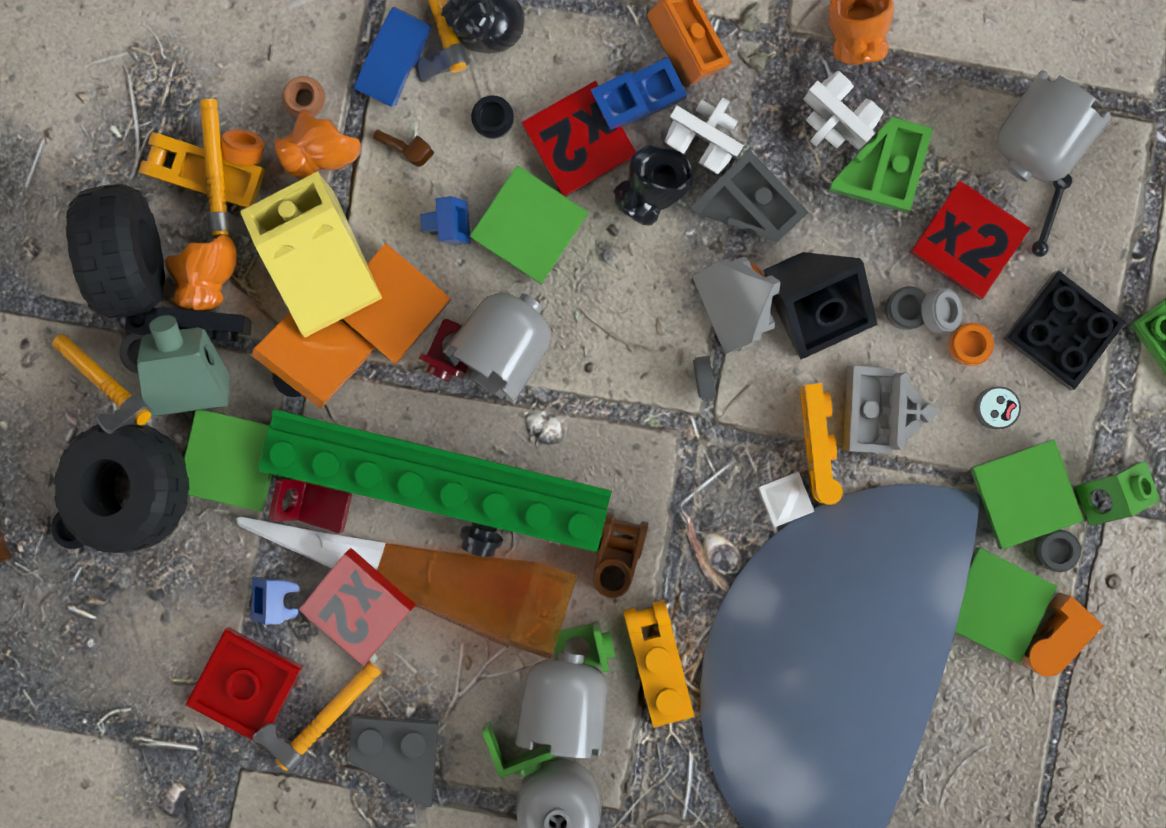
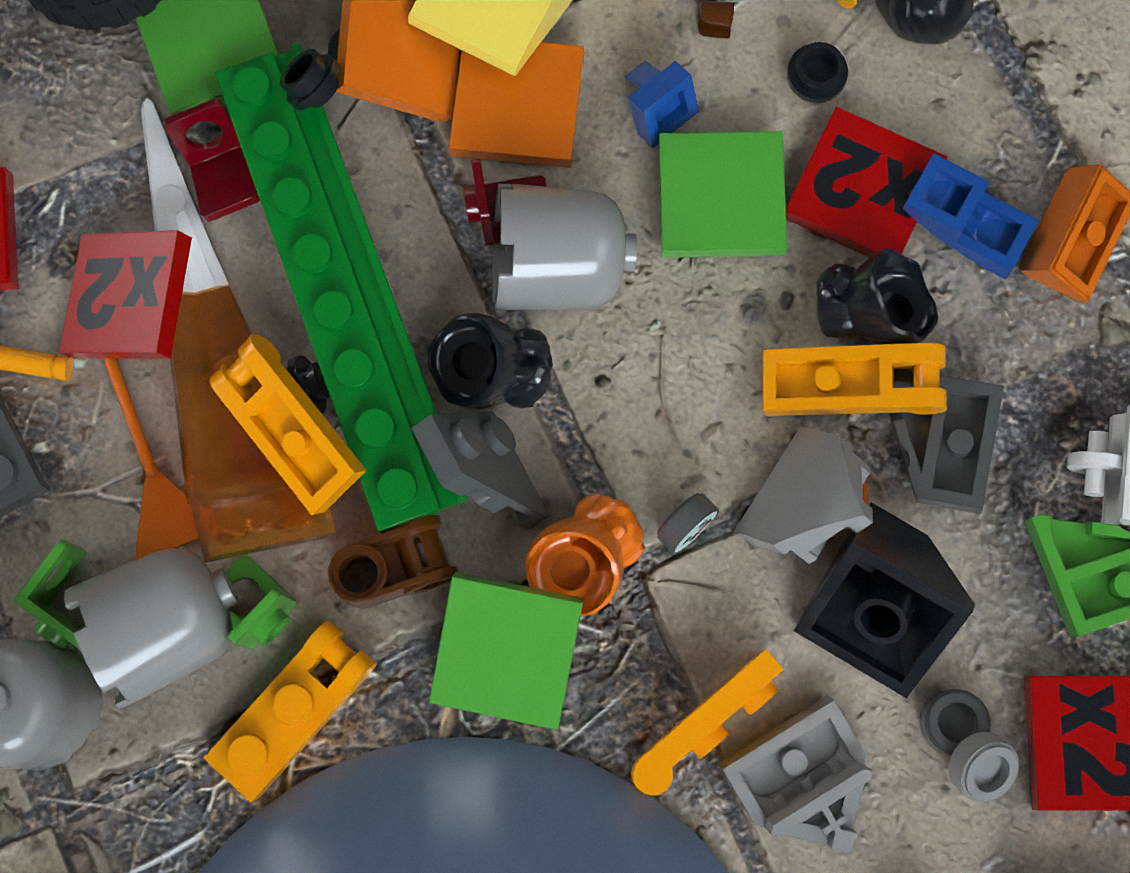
camera: 60 degrees right, 10 degrees down
tile [251,577,299,625] -> none
white hips [664,98,744,175] -> none
white tile [757,471,814,527] -> none
orange tile [948,323,994,366] -> none
none -> orange piece [103,358,224,560]
none -> light orange plate [209,333,367,515]
none -> black plate [280,49,339,110]
none -> dark grey wing [412,411,550,529]
none -> black hair [428,313,553,409]
none -> bright green tile [429,572,584,730]
none -> orange hair [525,493,645,616]
none -> light orange plate [763,343,947,416]

